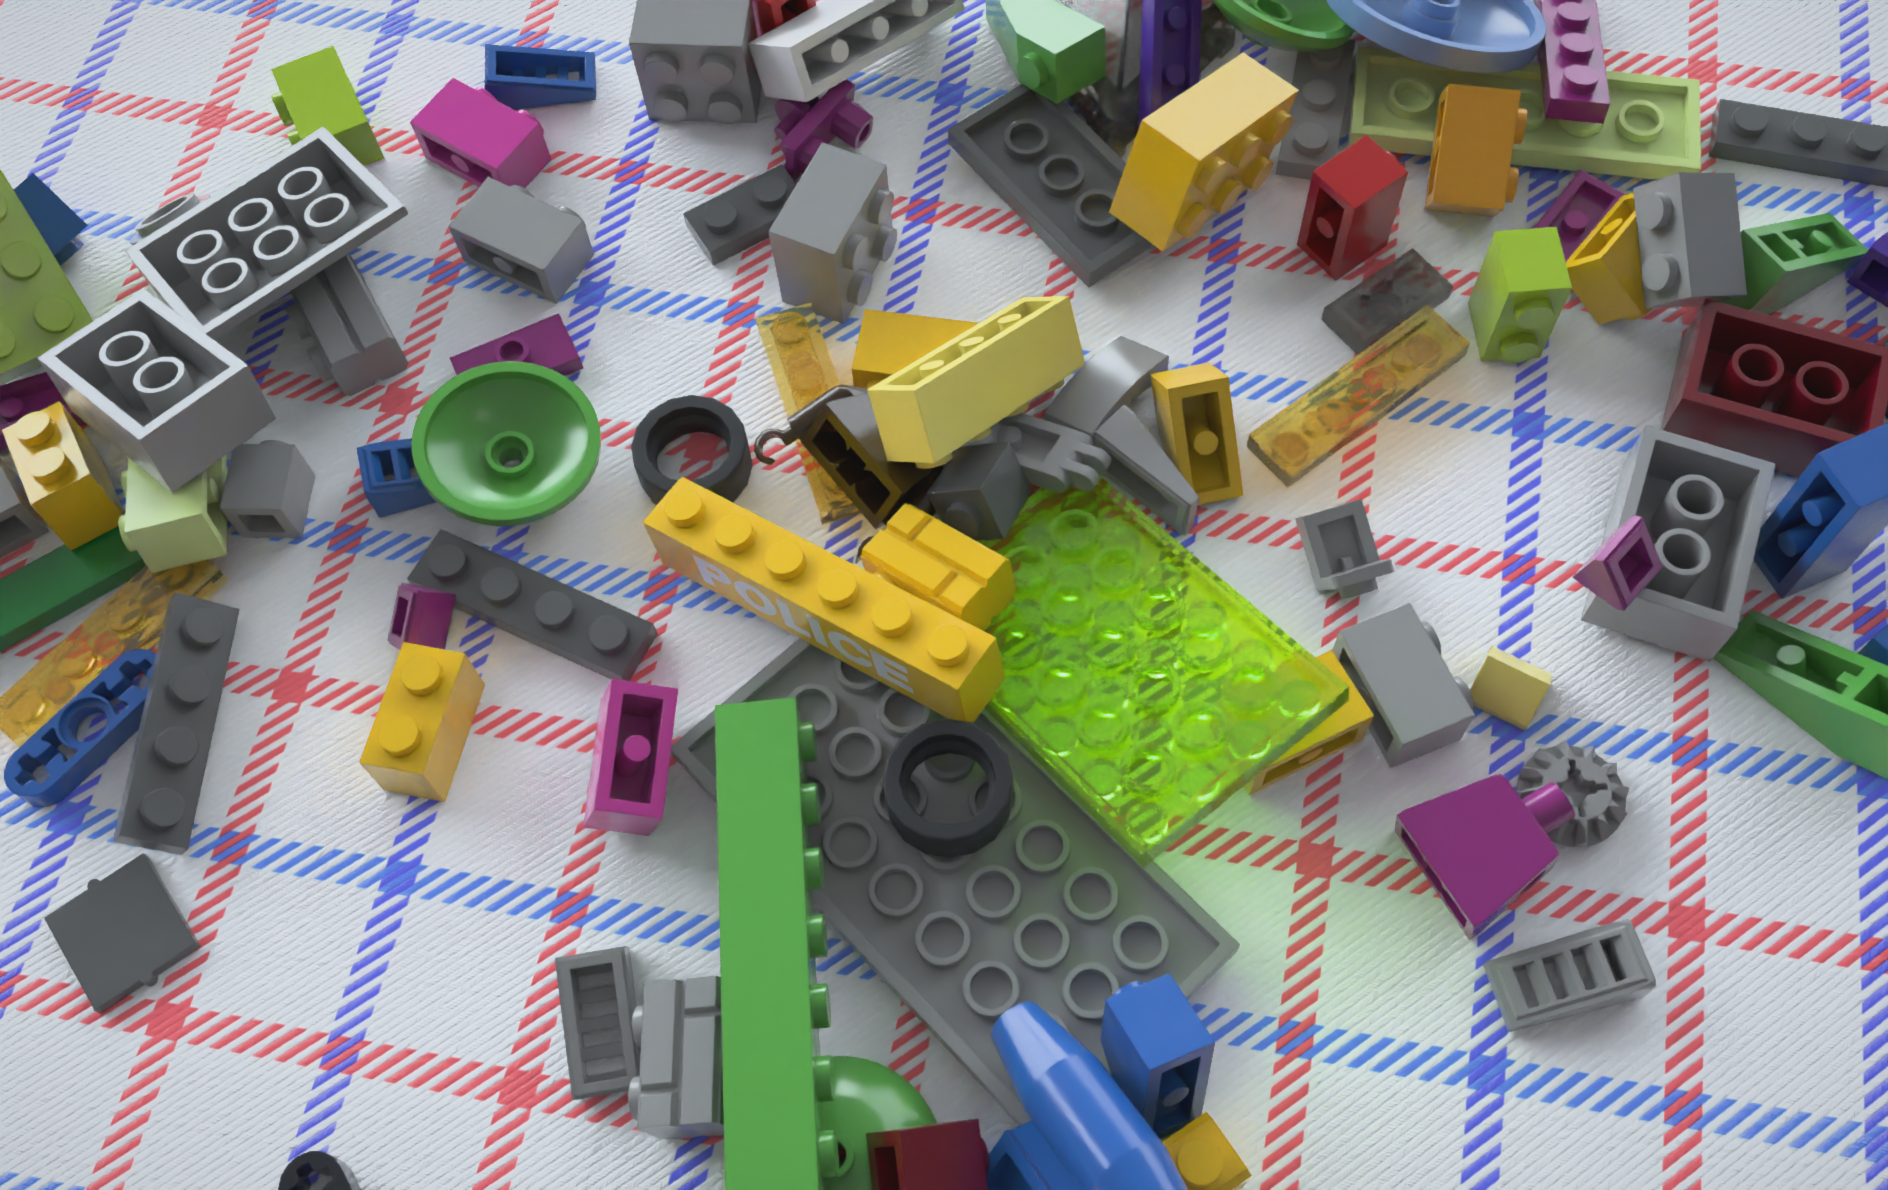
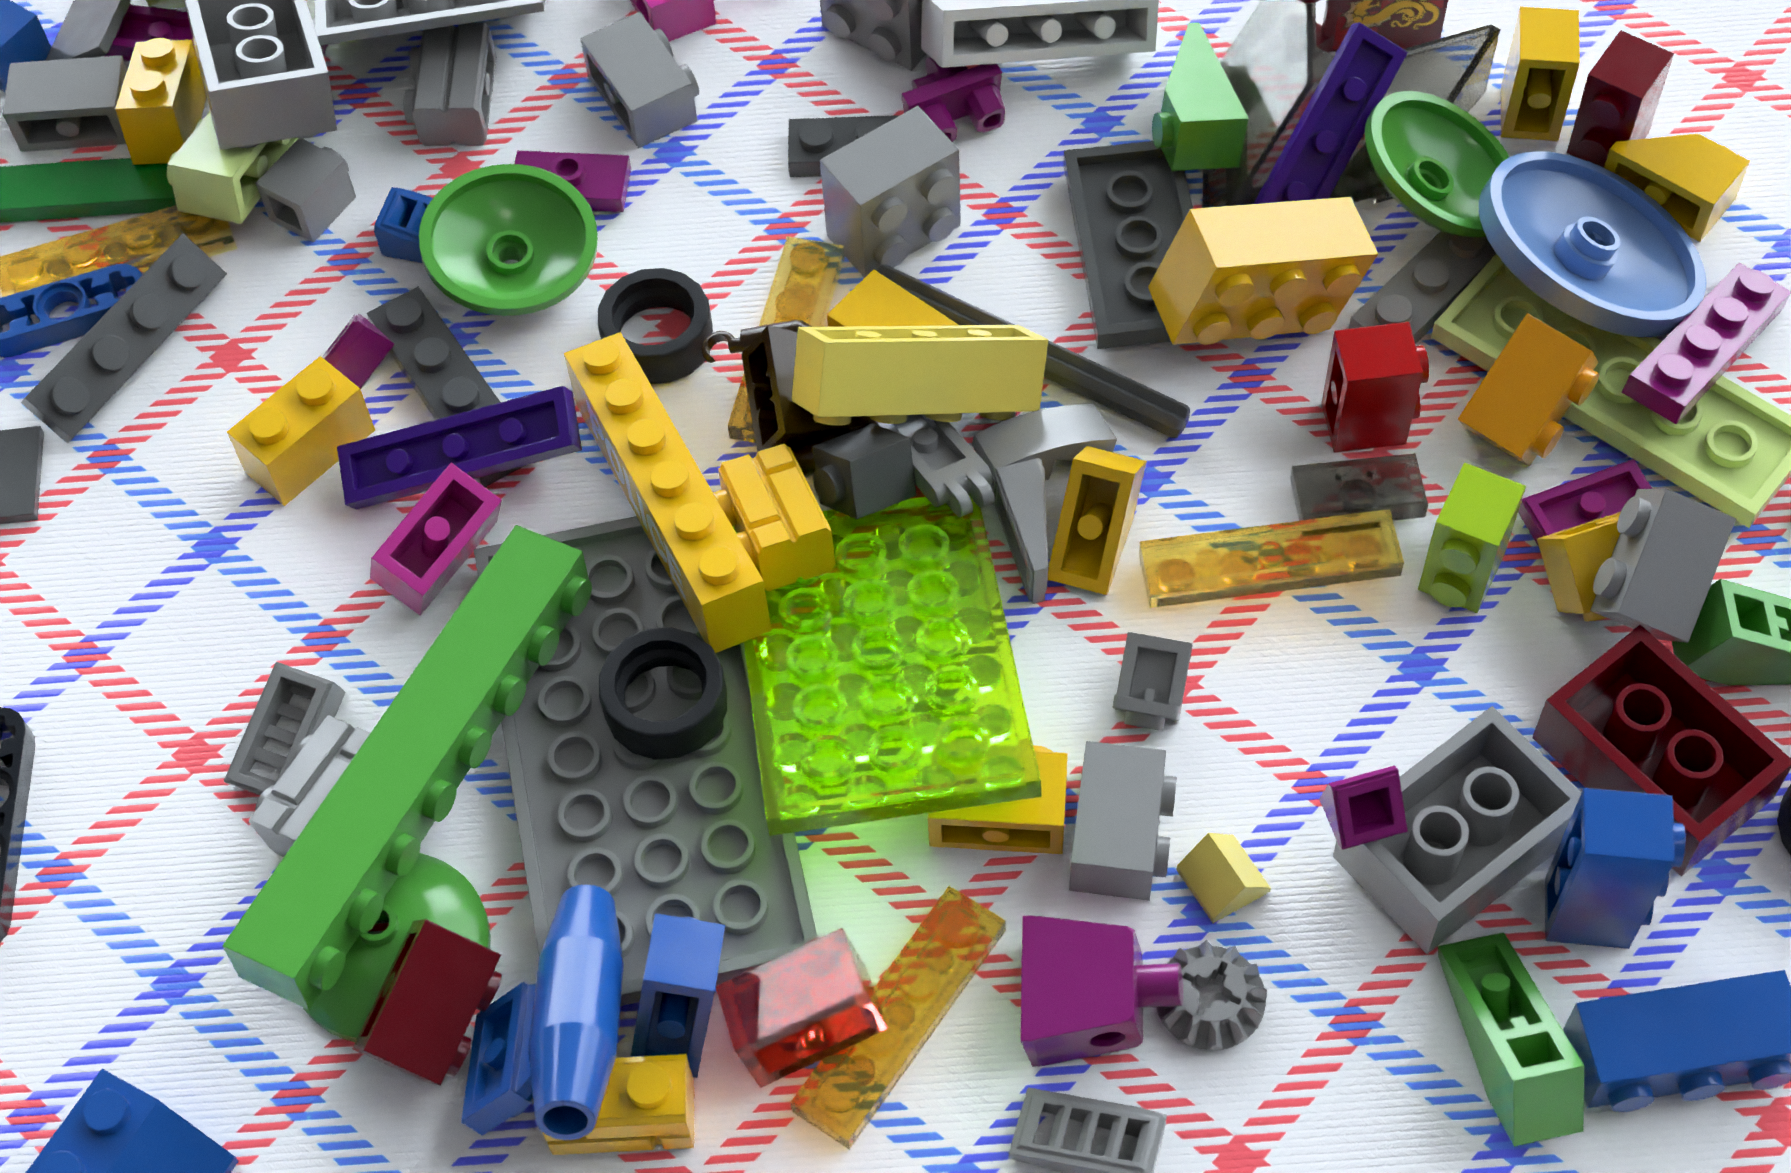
camera: 30 degrees right, 5 degrees down
none -> dark purple plate [337,386,582,510]
none -> clear red brick [716,927,888,1088]
none -> clear yellow plate [790,886,1006,1150]
none -> dark grey axle [877,265,1190,438]

